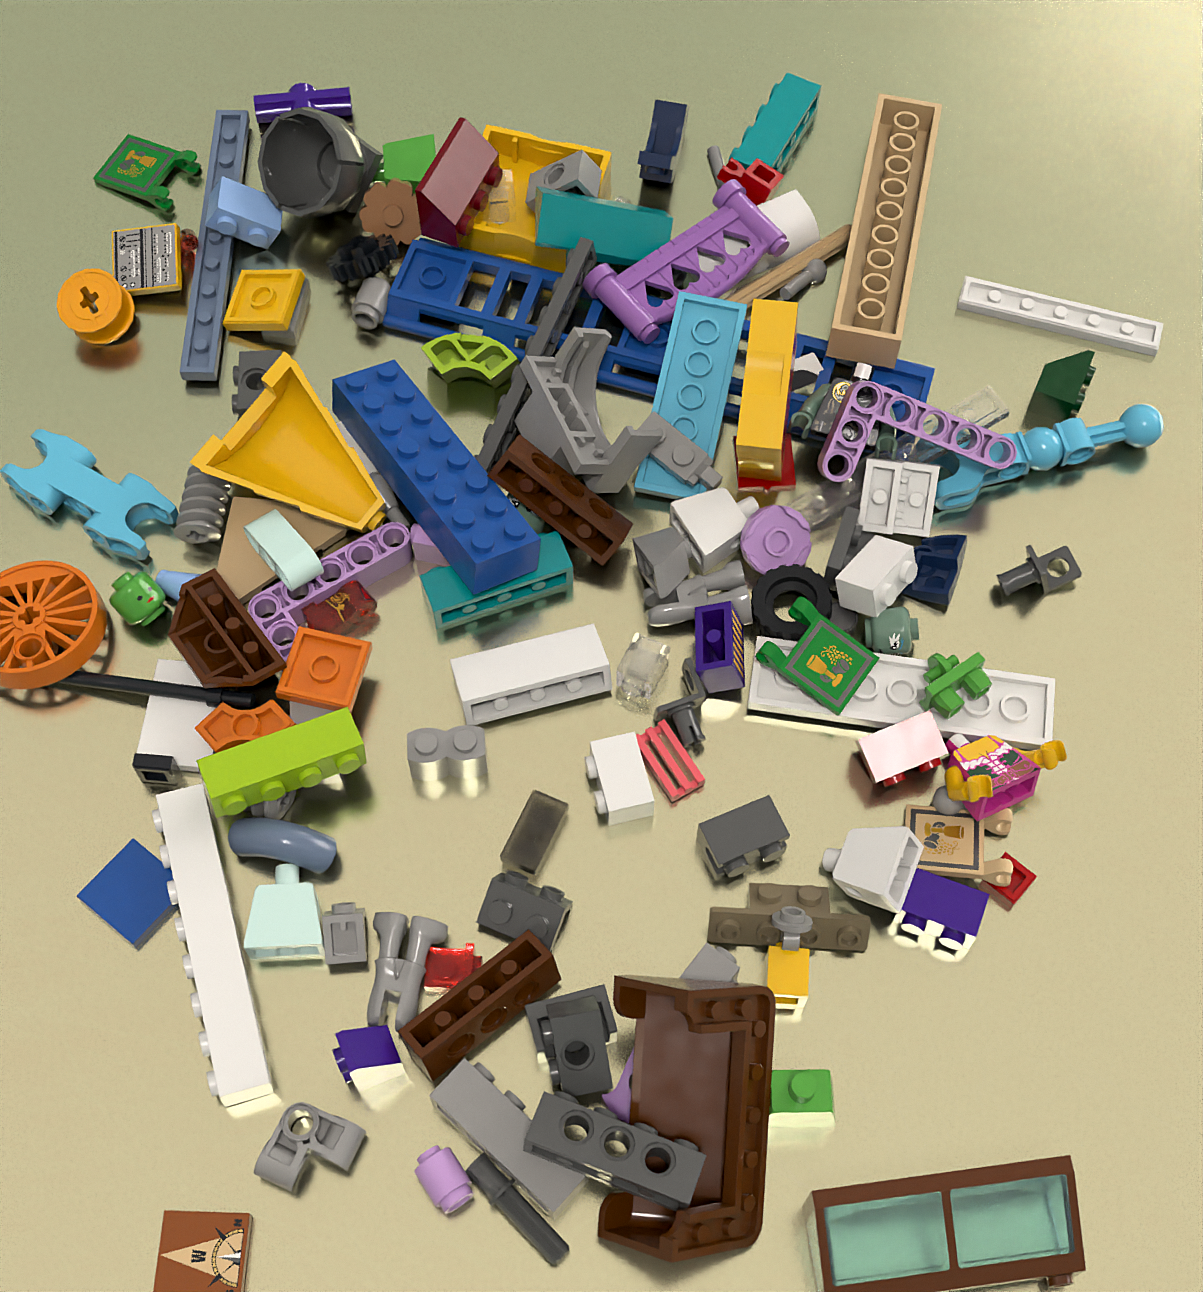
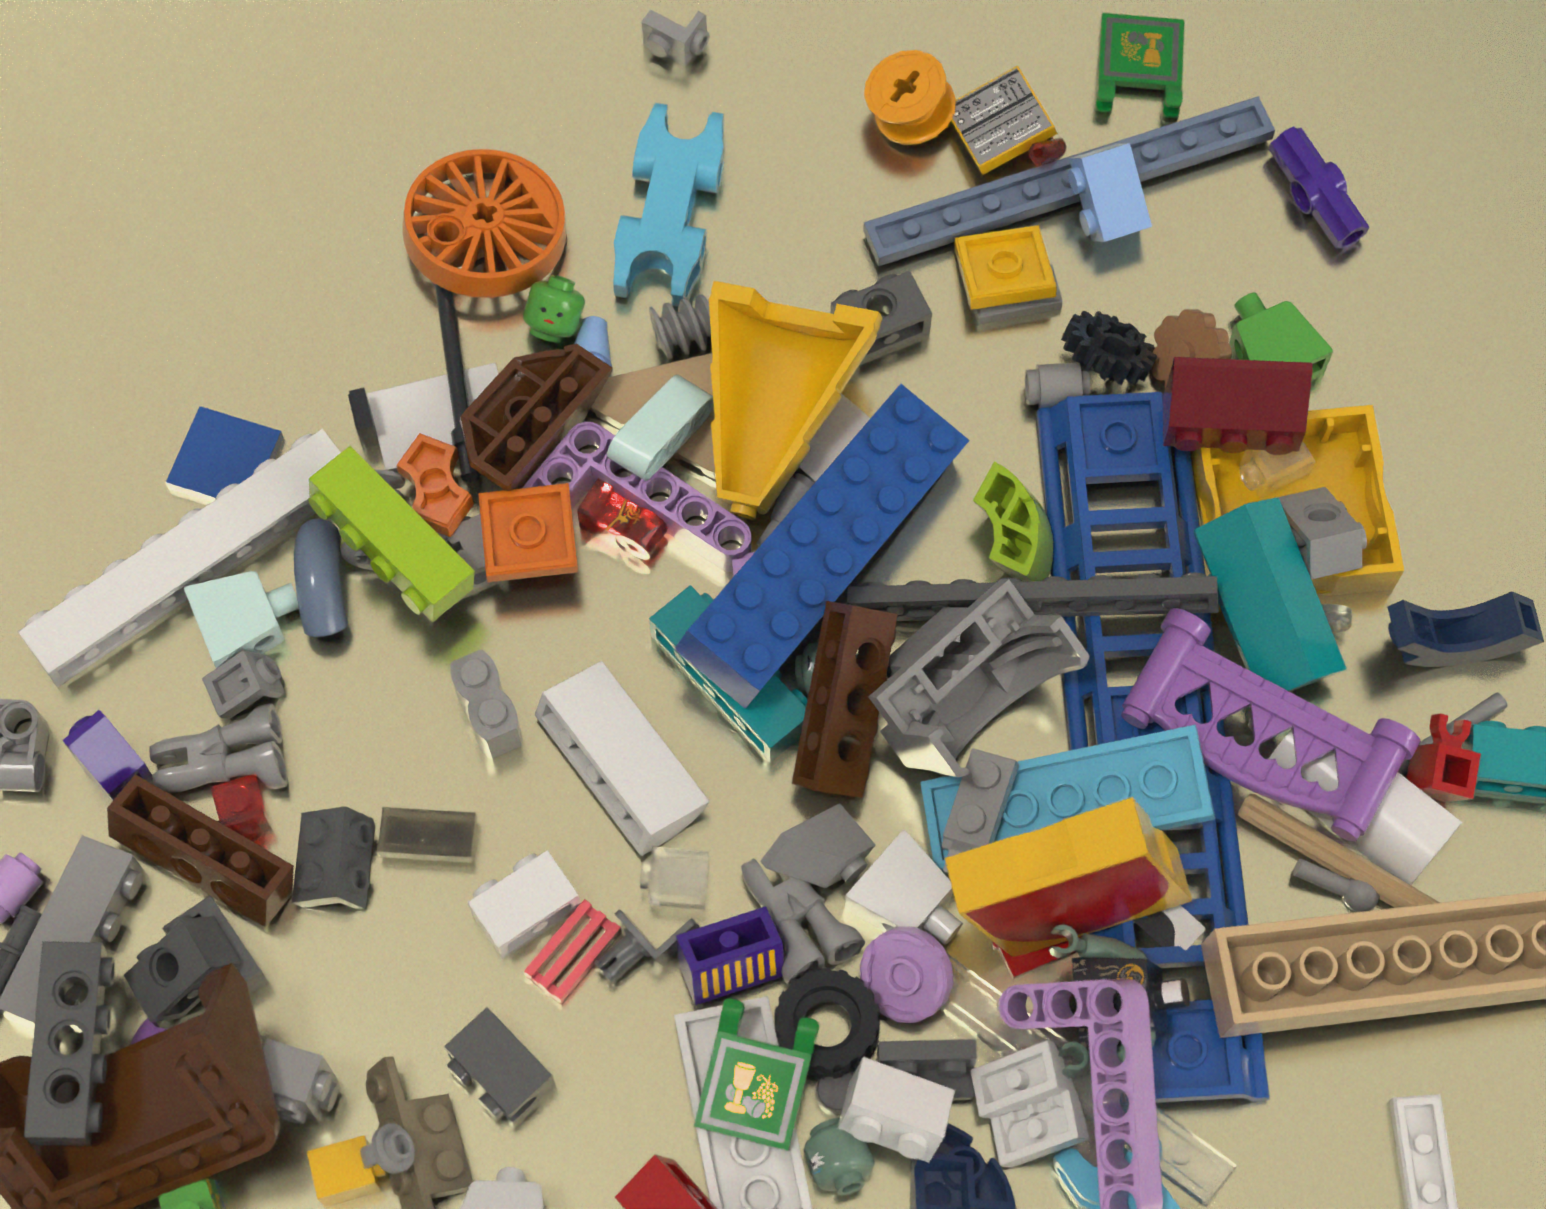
camera: 70 degrees right, 5 degrees up
dark grey plate [257,107,384,219] -> none

